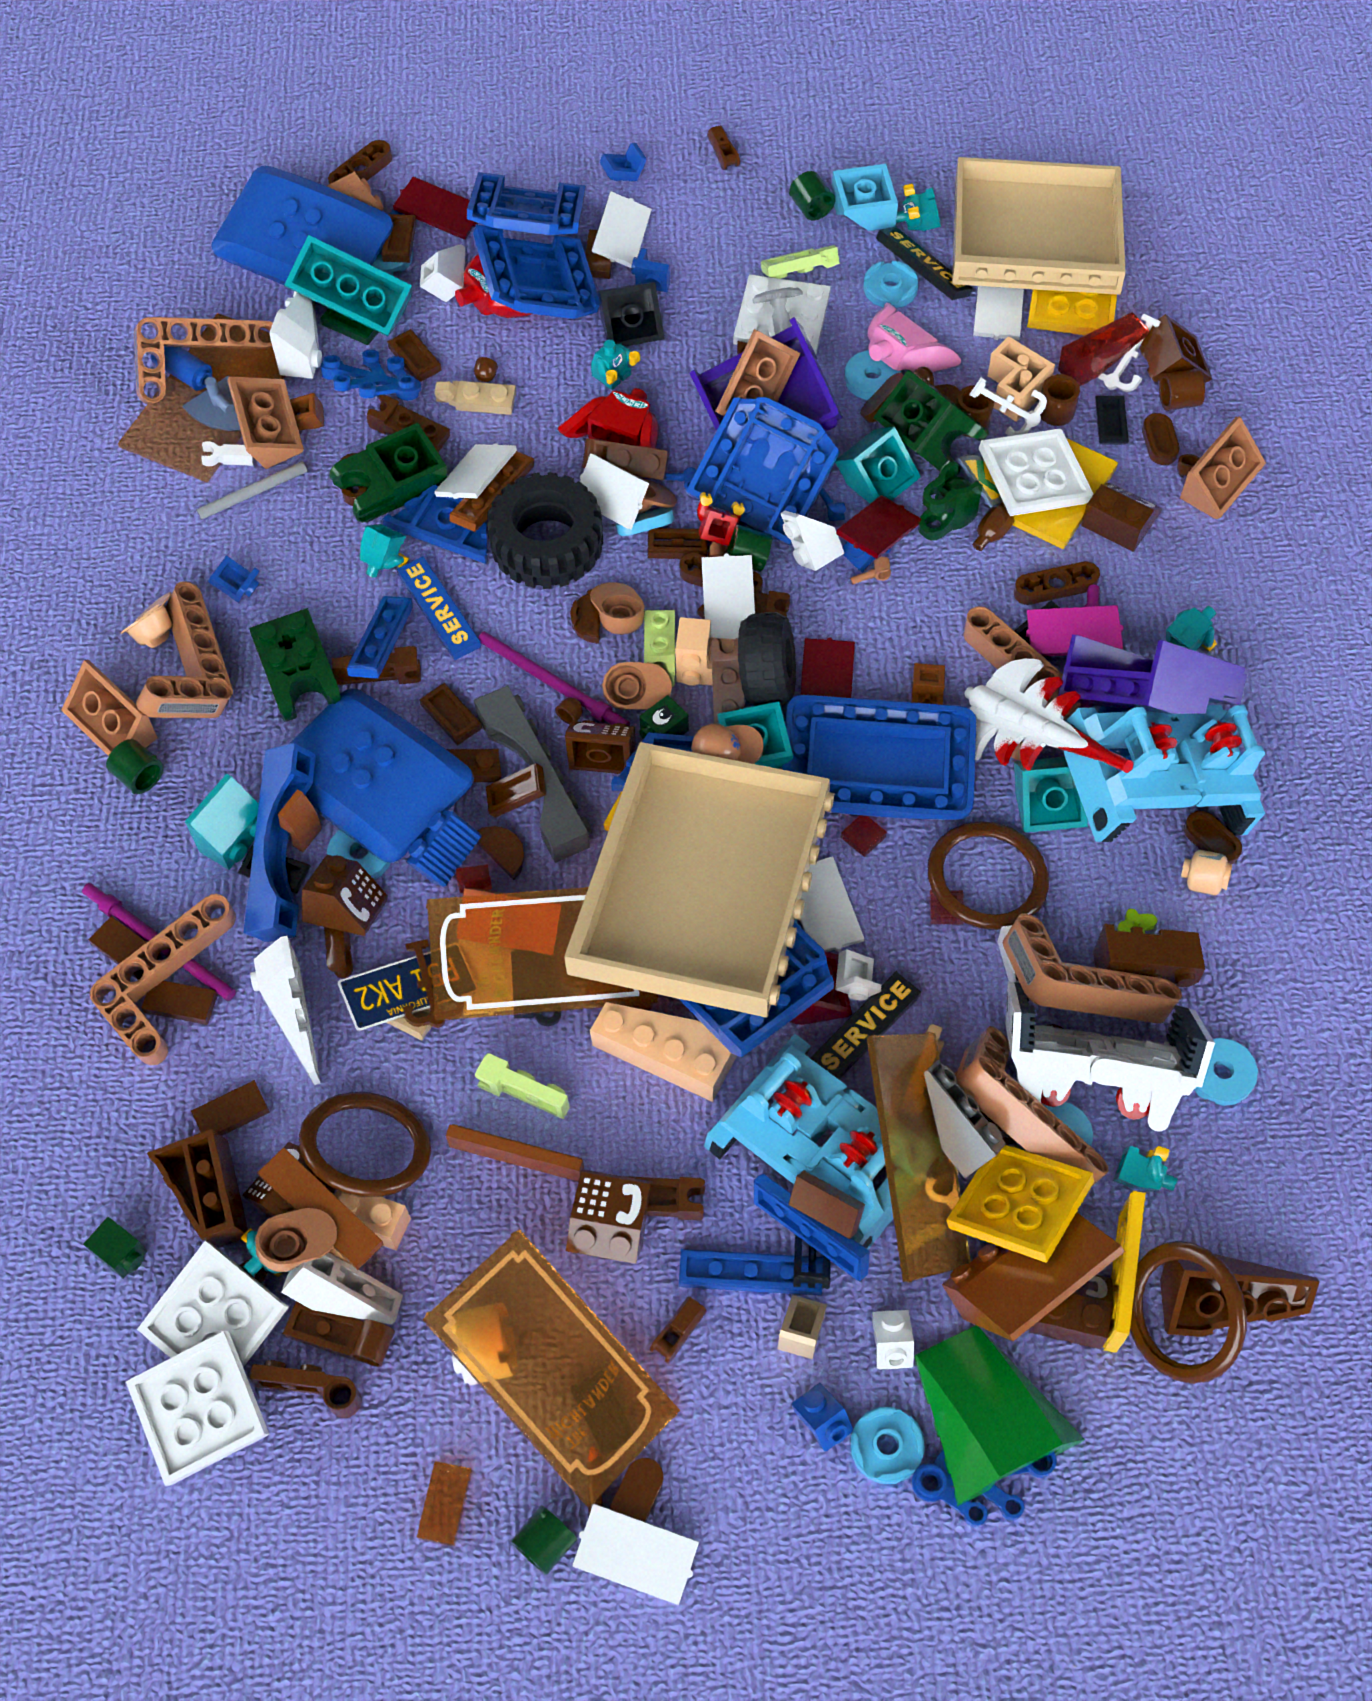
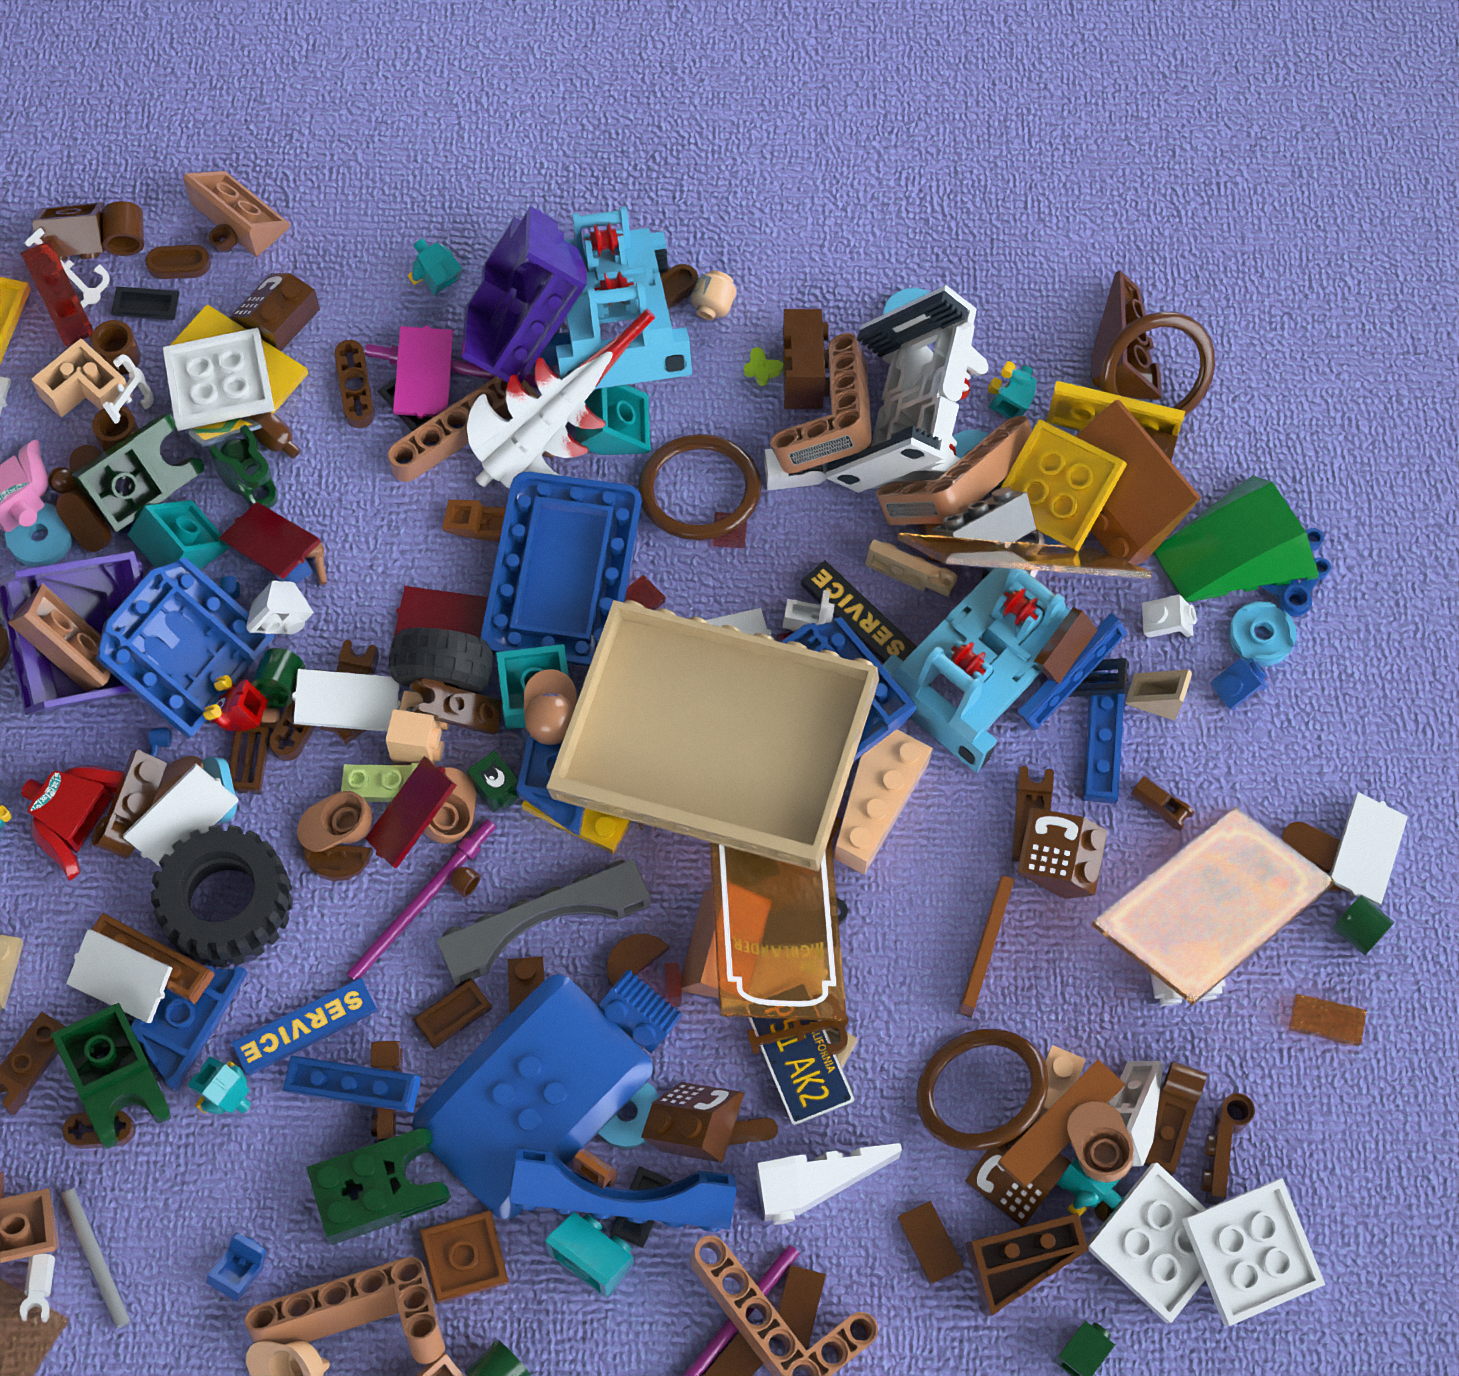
camera: 90 degrees left, 5 degrees up
yellowish green plate [475,1053,570,1119] -> none
reddish brown tile [486,763,546,818] -> none
reddish brown slope [565,720,636,774] -> none
none -> dark red piece [365,756,457,869]
none -> dark orange tile [419,1210,509,1304]

